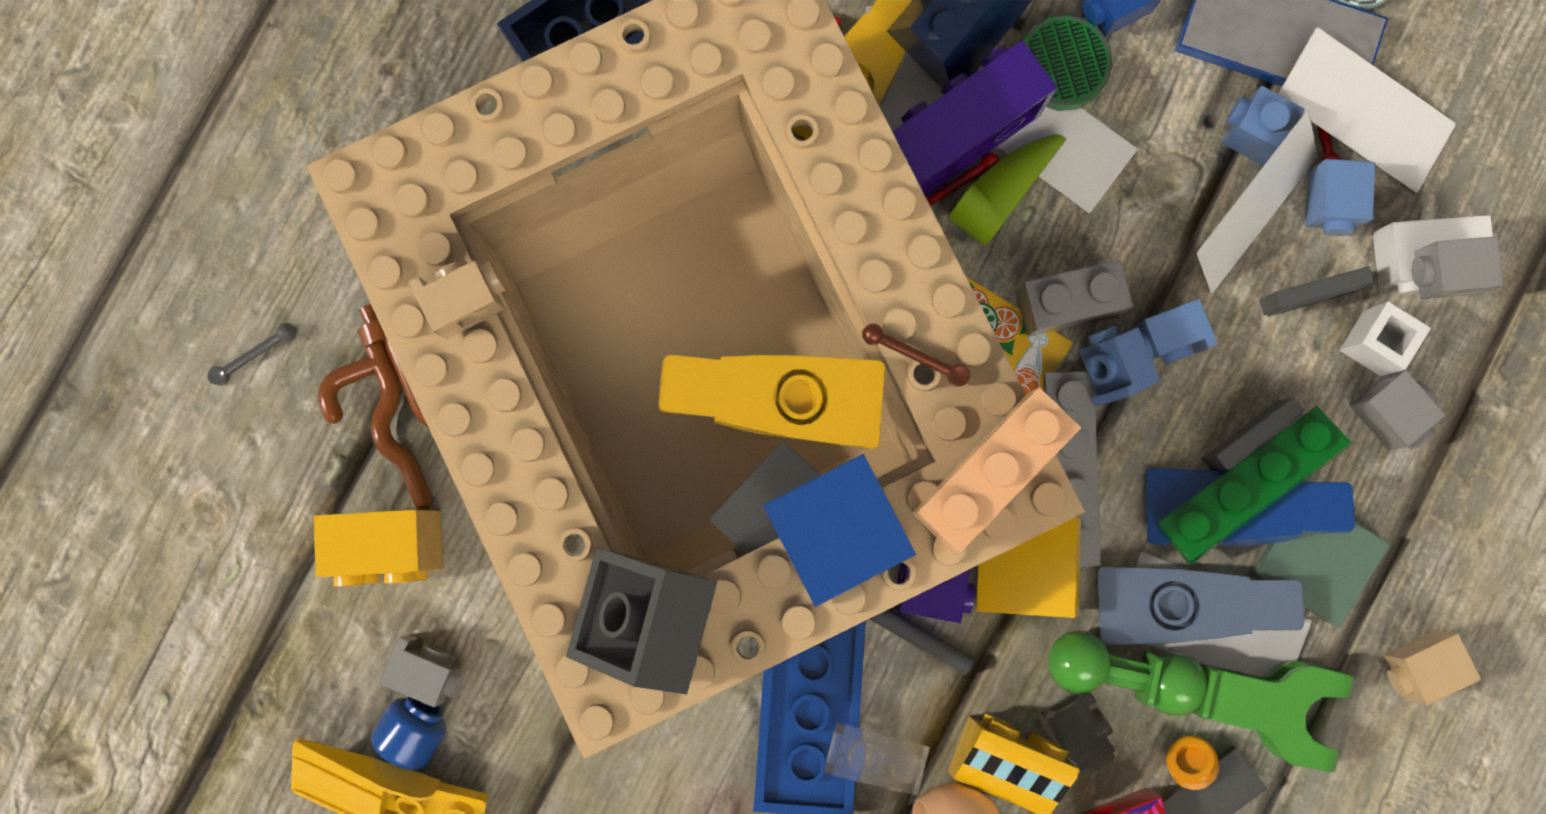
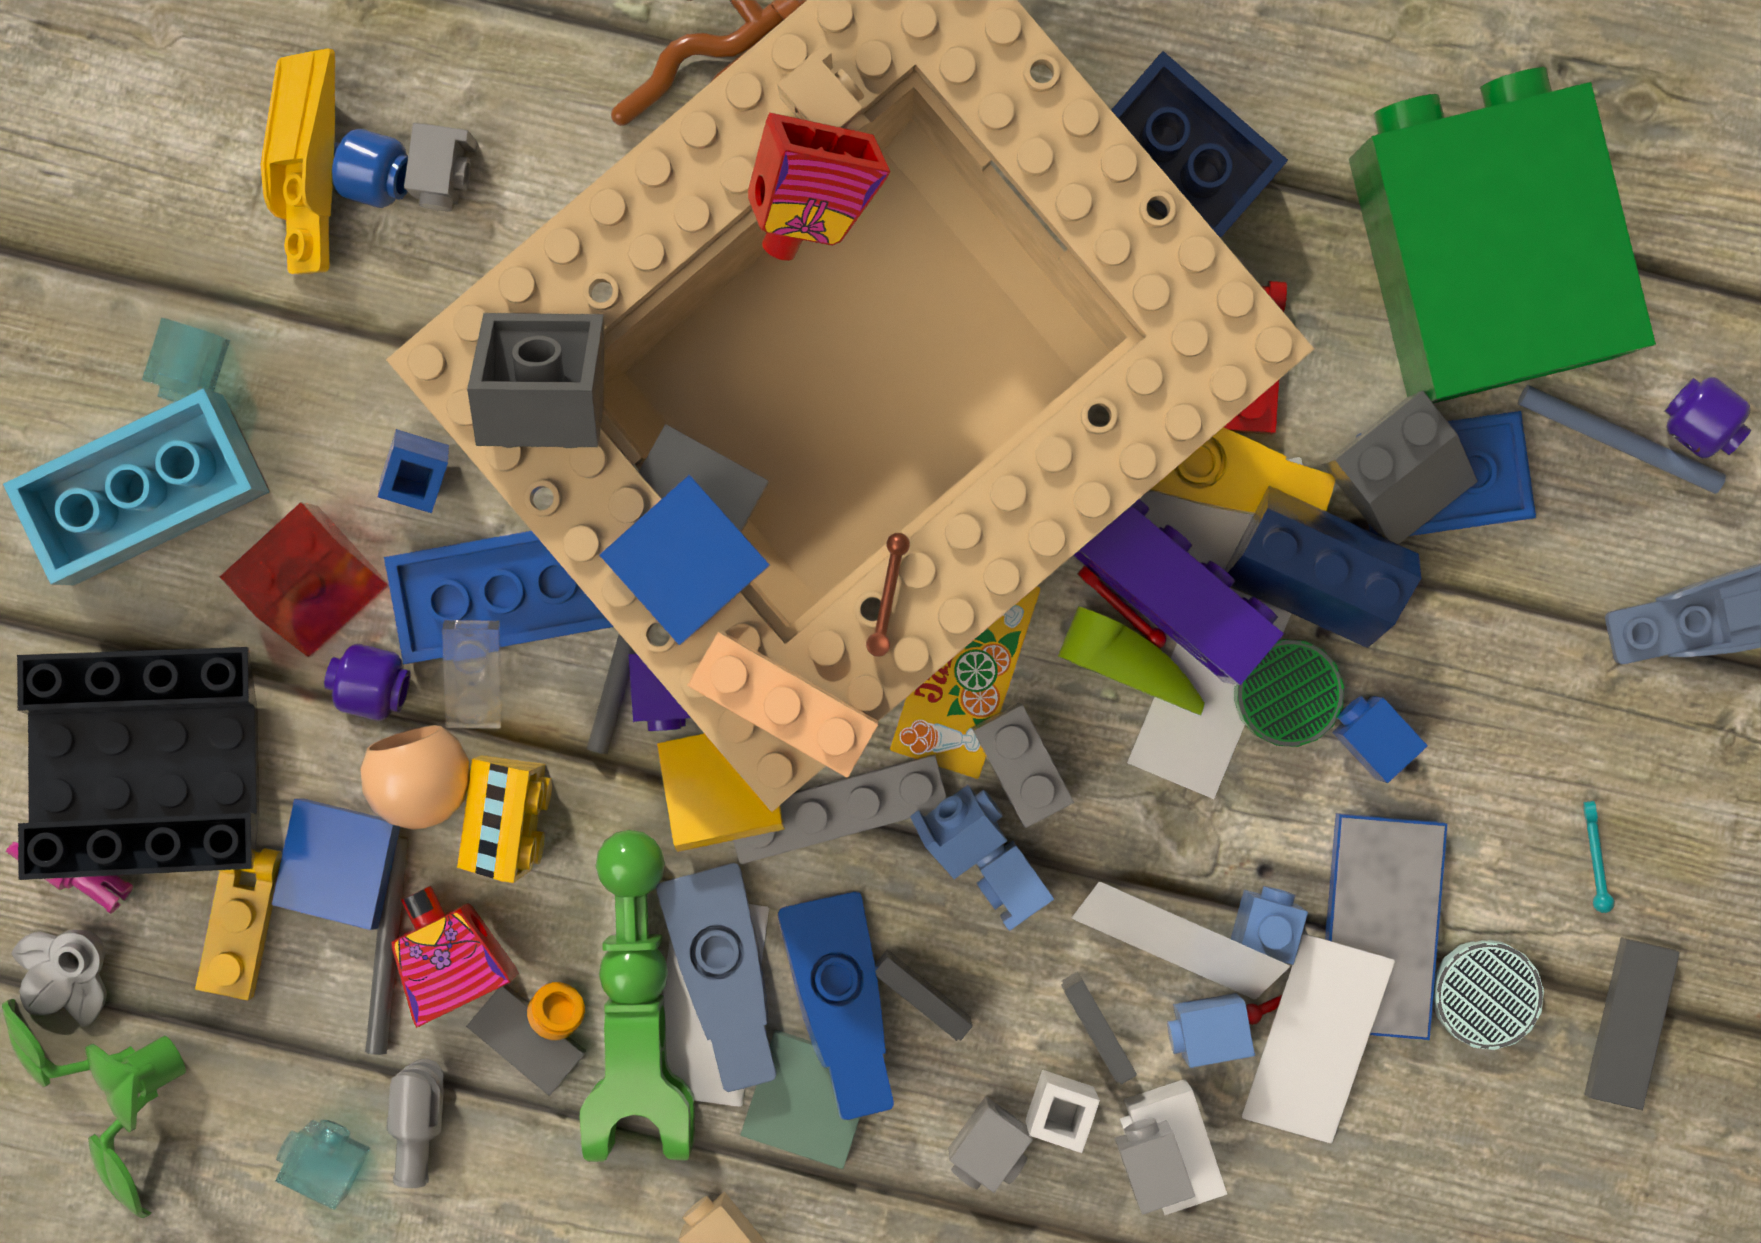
camera: 65 degrees right, 5 degrees up
yellow brick [314,510,443,586] -> none
yellow piece [658,355,885,449] -> none
clear smoke brick [1040,692,1116,772] -> none
green plate [1157,406,1352,566] -> none
none -> blue brick [377,429,449,514]
none -> red torso [748,112,891,261]

